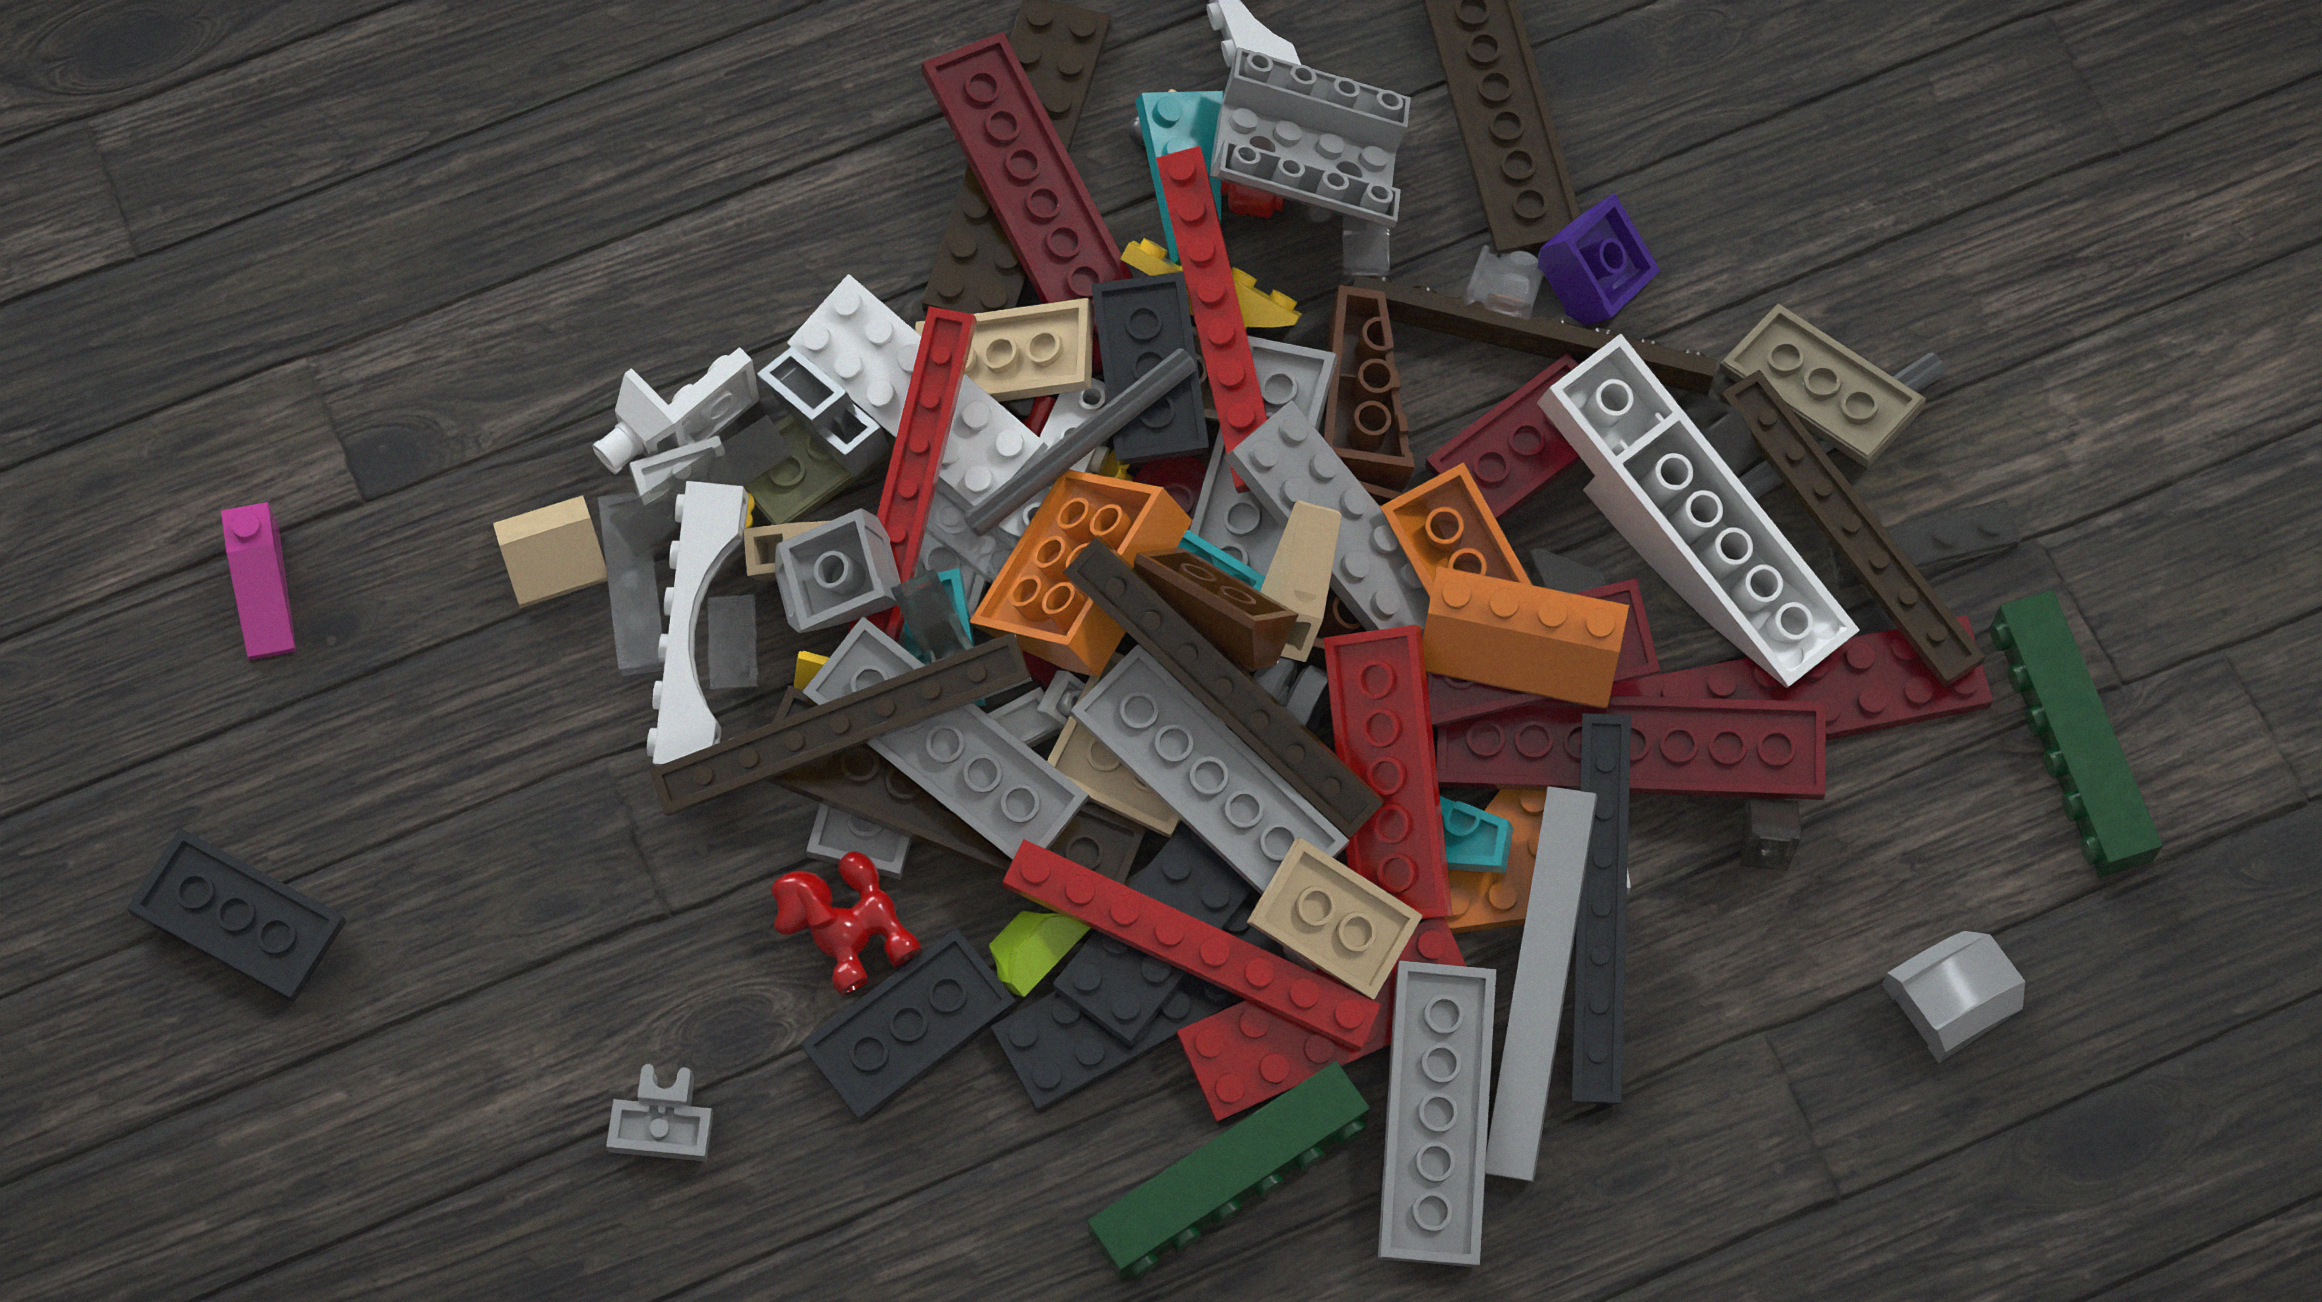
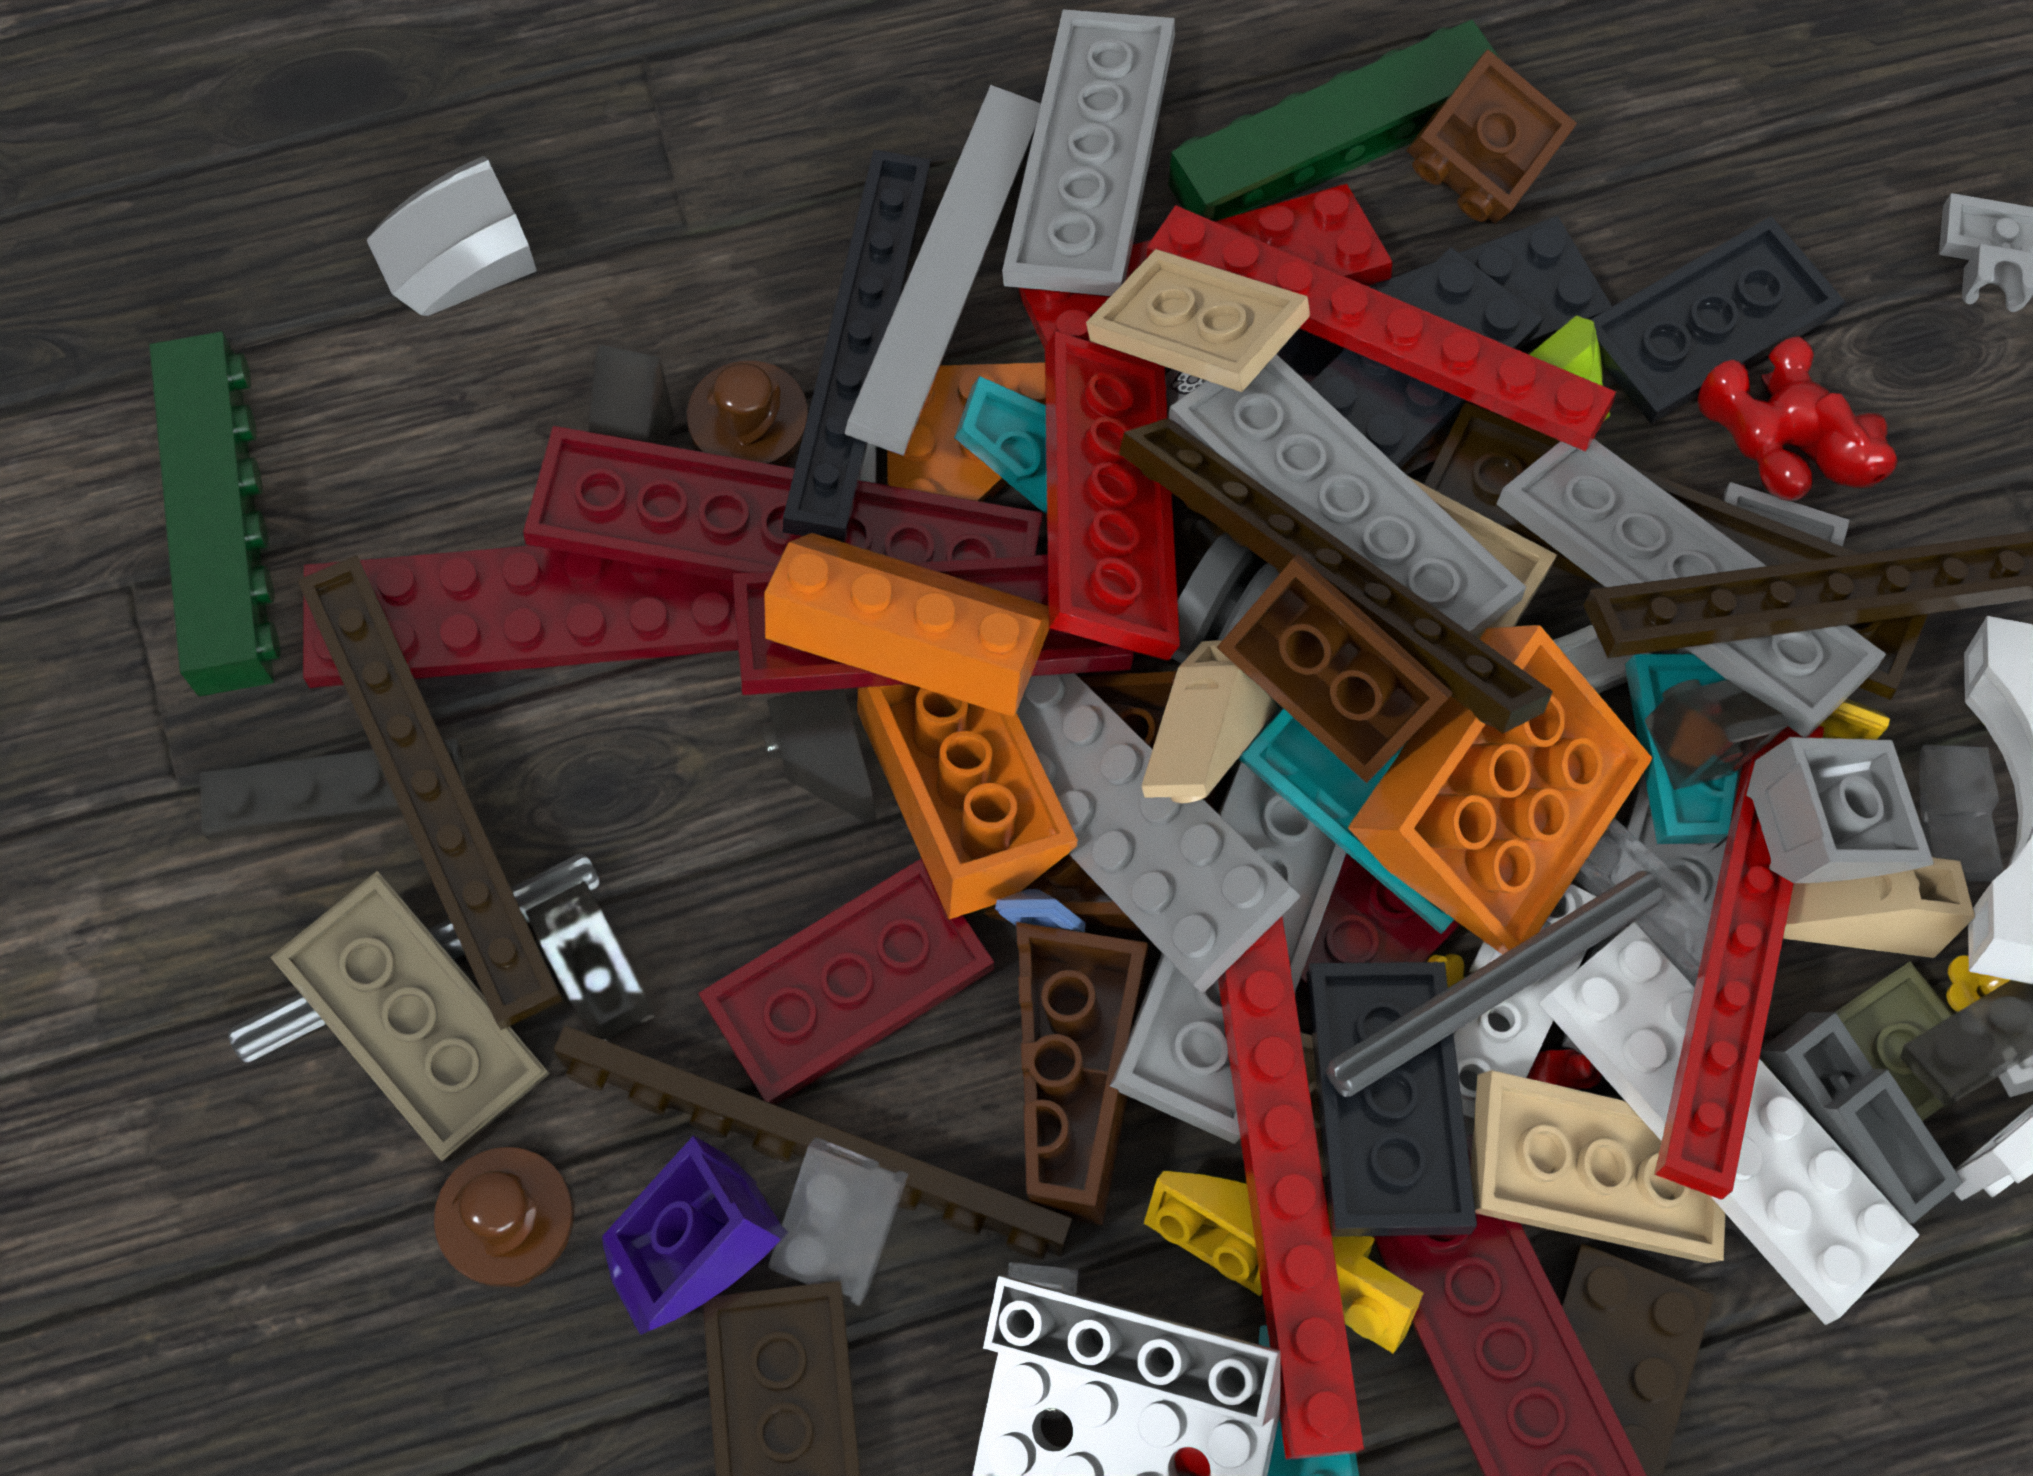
camera: 175 degrees left, 0 degrees up
white slope [1537,334,1859,688] -> none
none -> reddish brown plate [434,1147,575,1287]
none -> reddish brown plate [687,360,808,467]
none -> medium blue slope [995,889,1086,933]
none -> reddish brown plate [1406,49,1577,224]

